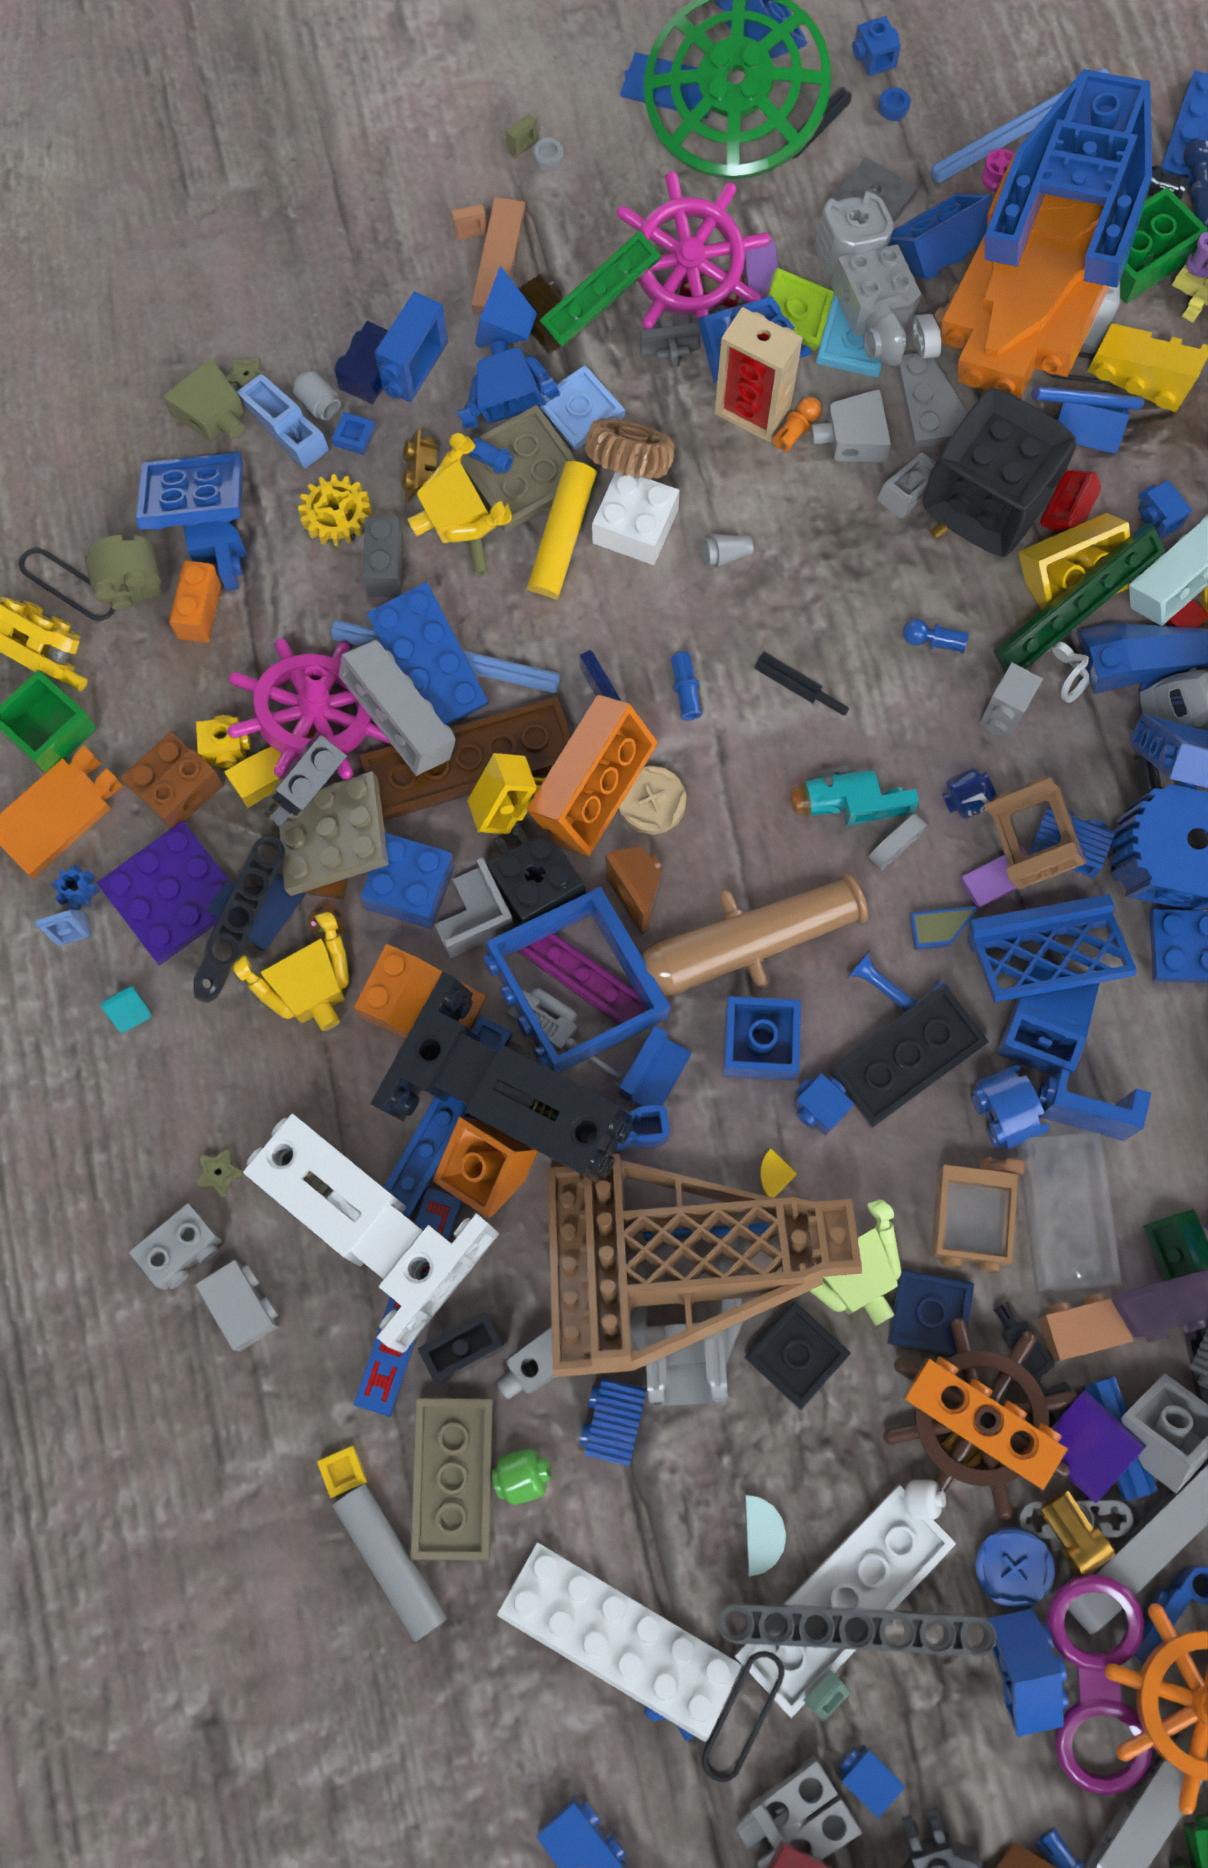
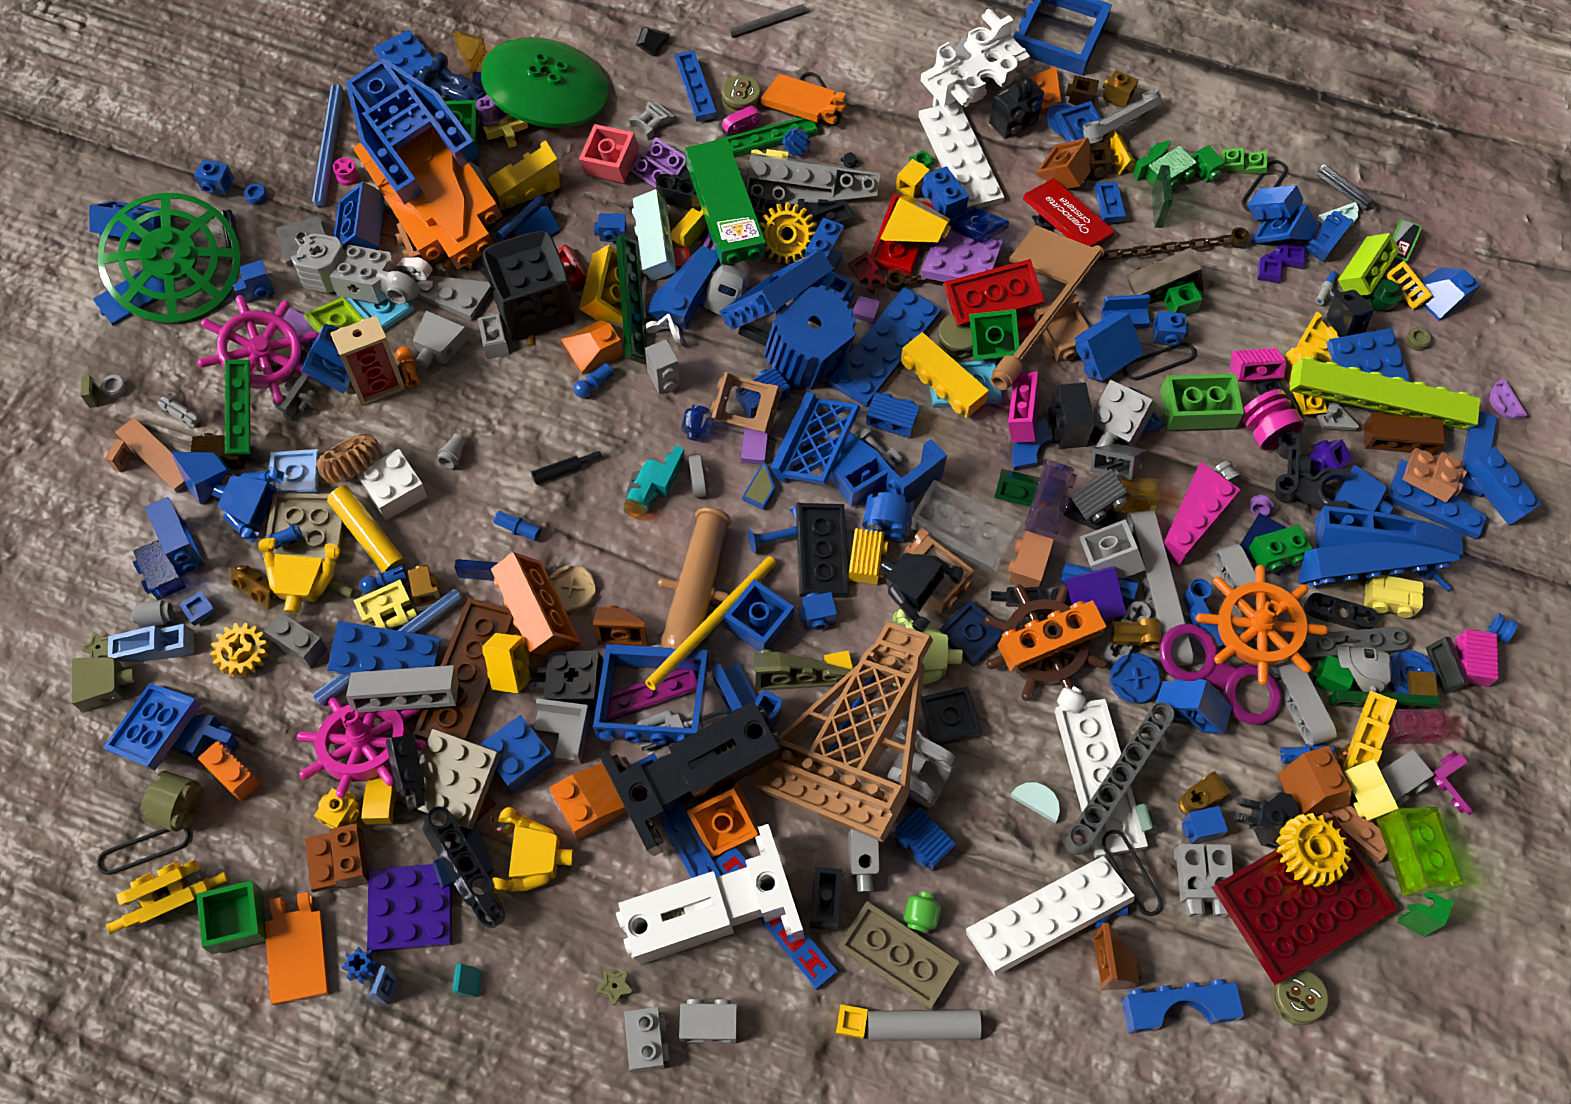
camera: 60 degrees left, 10 degrees down
none -> light grey axle [158,396,201,427]
none -> blue brick [233,260,275,303]
none -> light yellow plate [353,580,417,629]
none -> blue pin [360,565,408,594]
none -> pearl gold brick [408,565,441,607]
none -> orange slope [561,320,623,375]
none -> yellow piece [645,556,776,690]
none -> olive wedge [754,650,851,691]
none -> yellow brick [848,528,888,585]
none -> light grey hinge [855,426,903,469]
none -> blue brick [866,392,920,438]
none -> black torso [880,553,963,632]
none -> dark orange slope [1093,923,1142,990]
none -> pearl gold piece [1178,771,1231,815]

